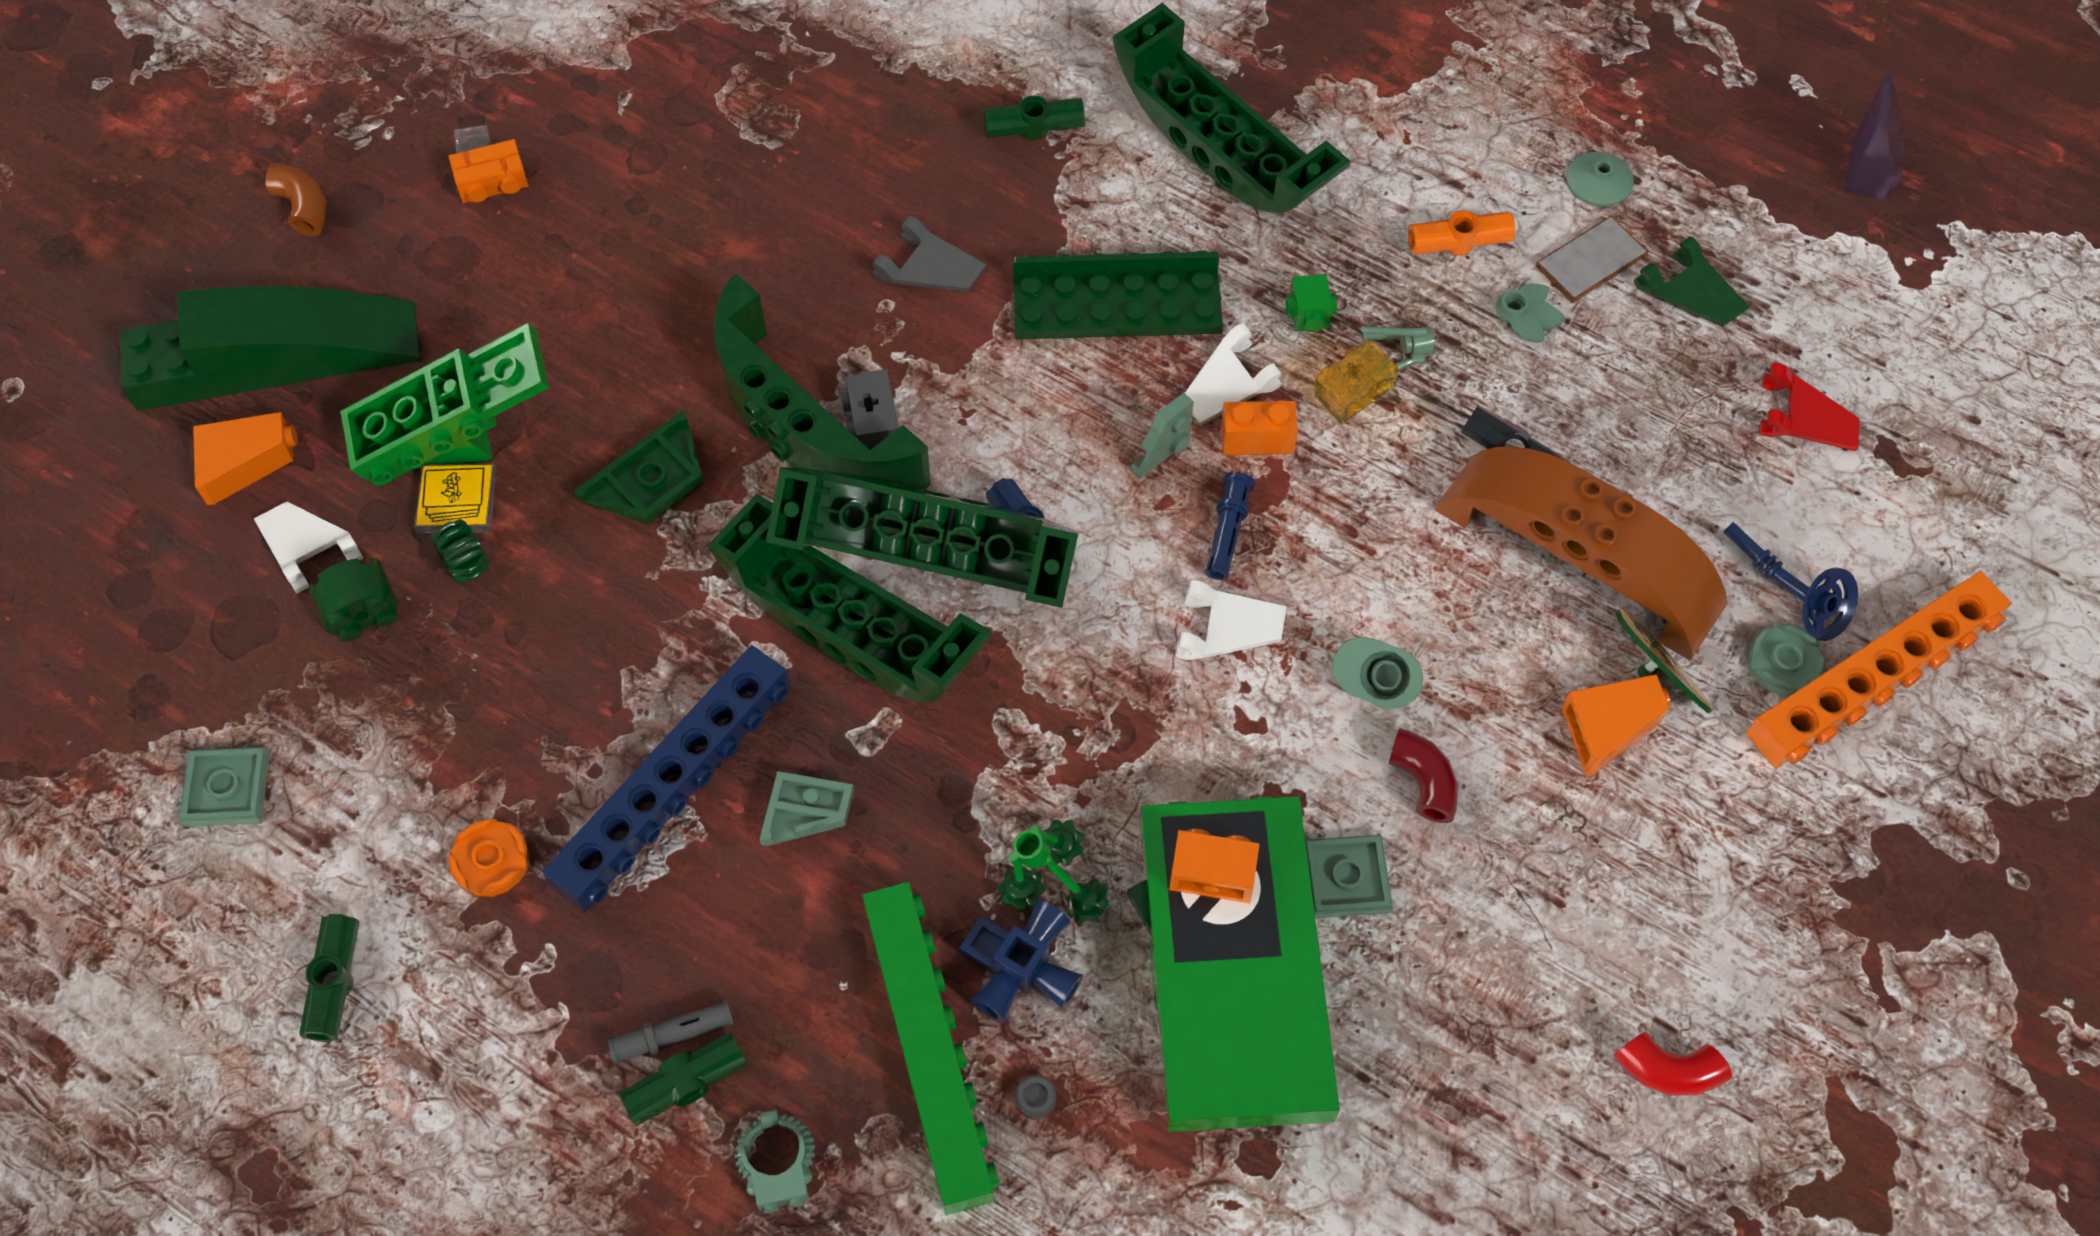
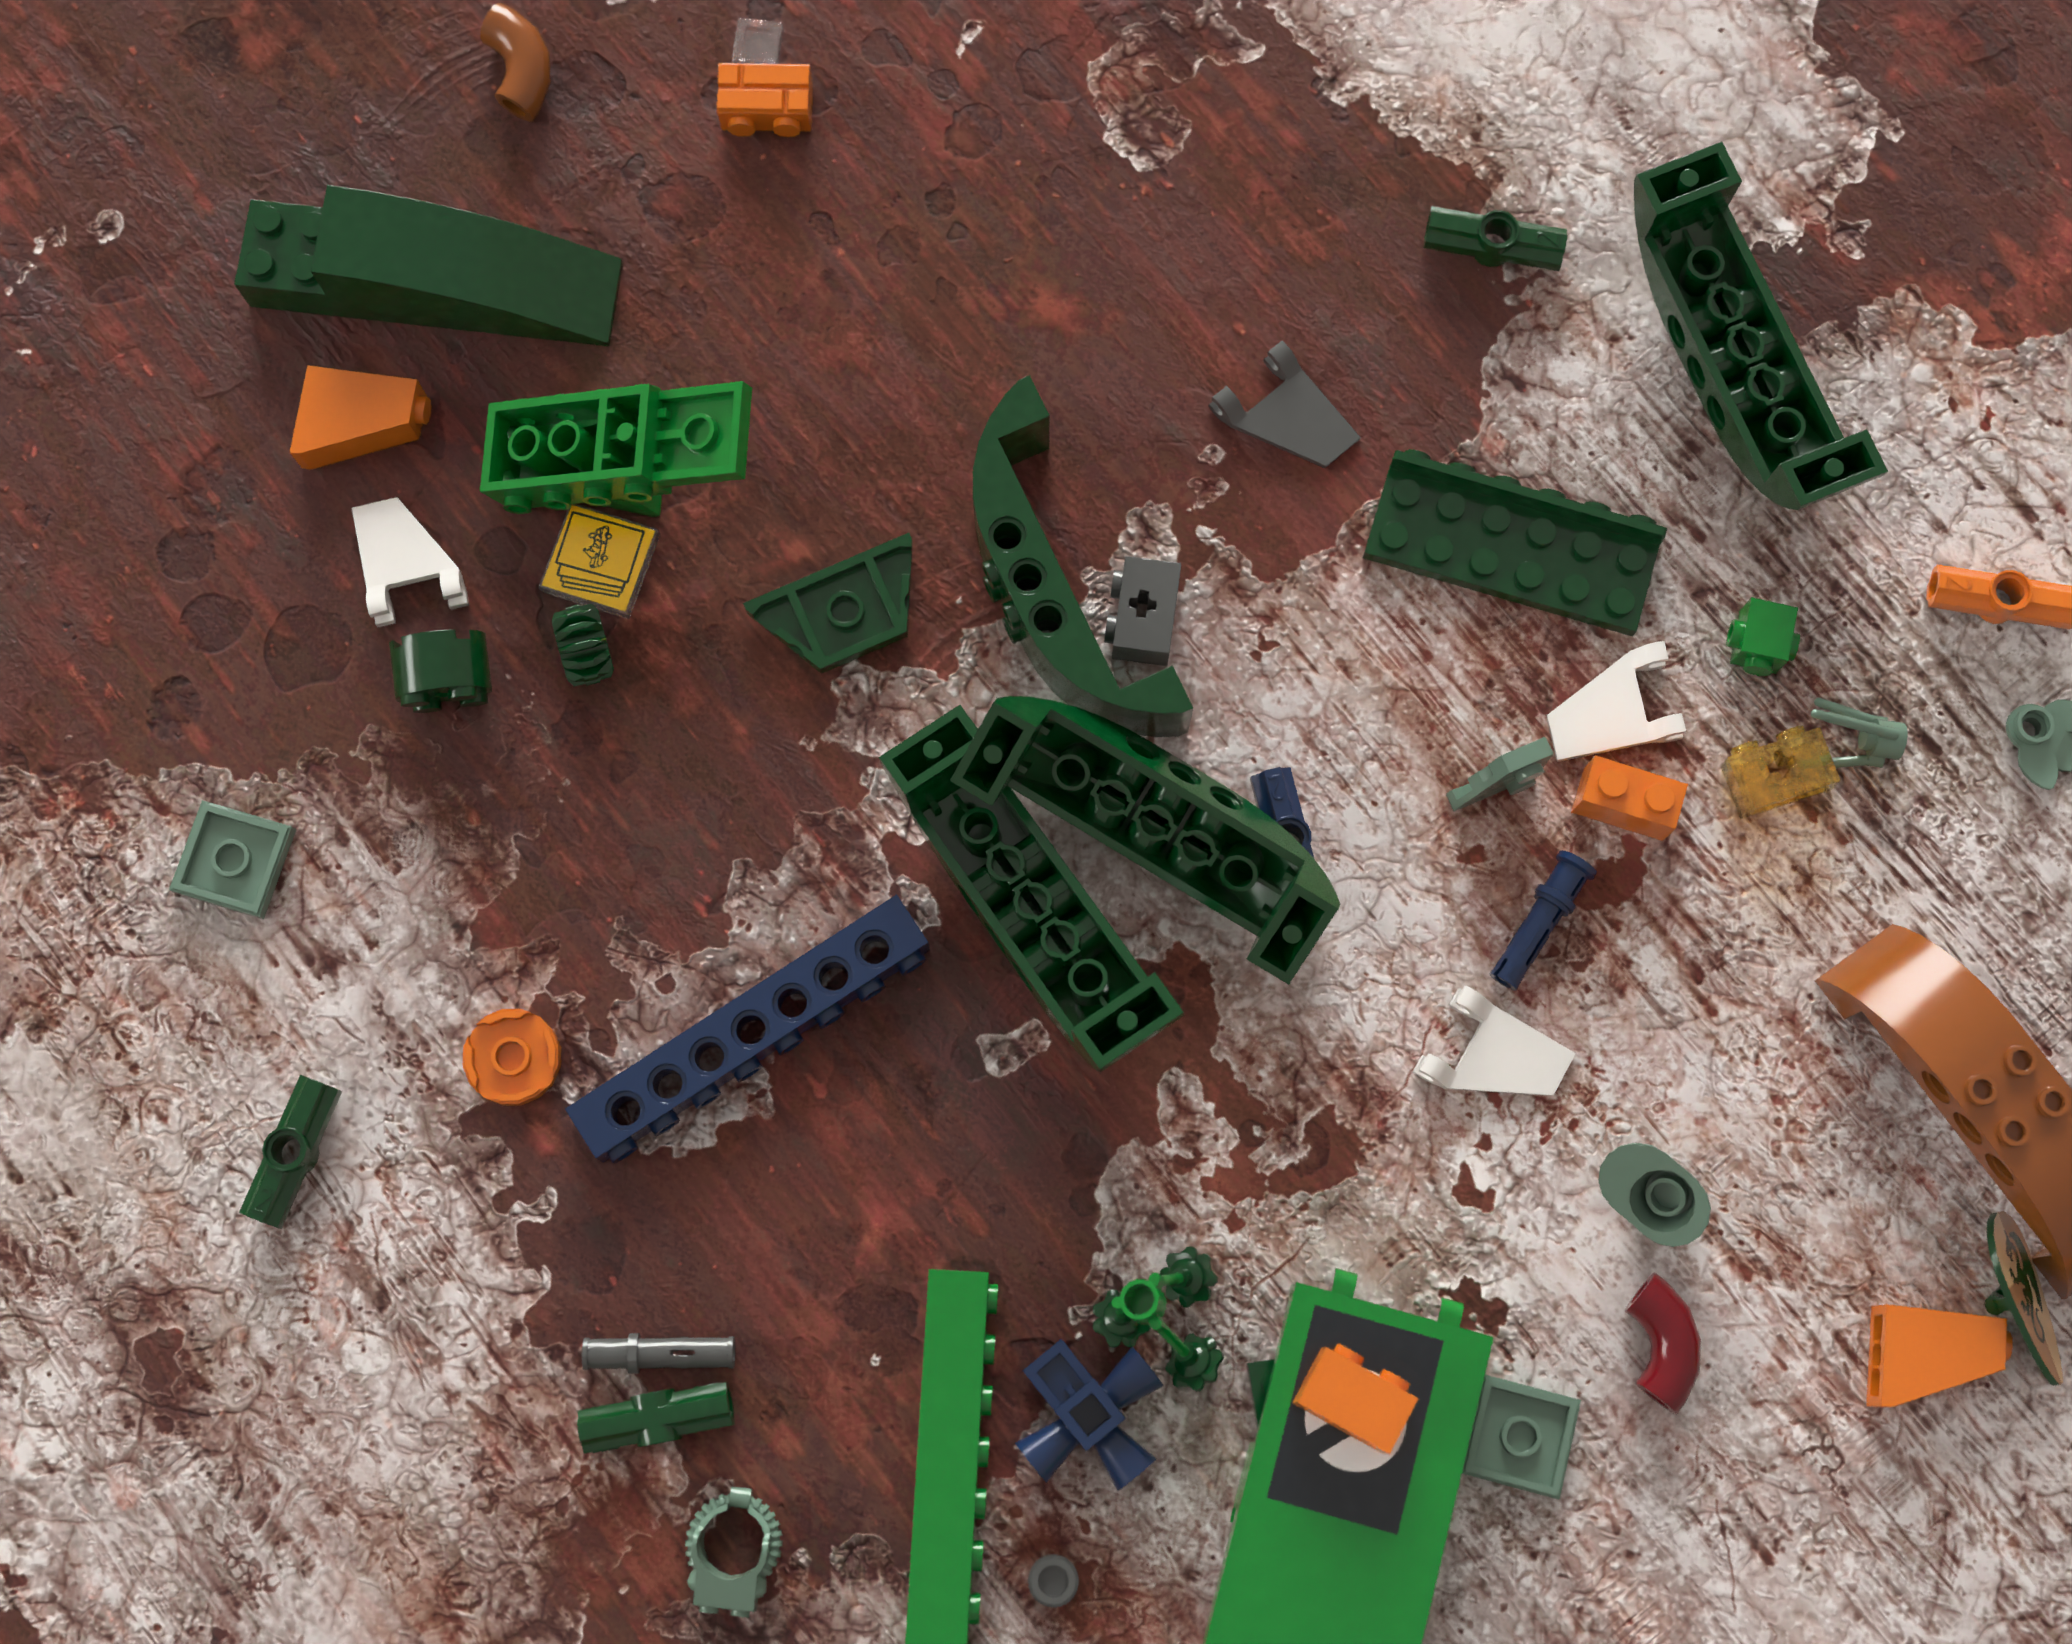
camera: 20 degrees right, 15 degrees up
sand green wing [759,771,854,846] -> none
black piece [1461,405,1571,462] -> none

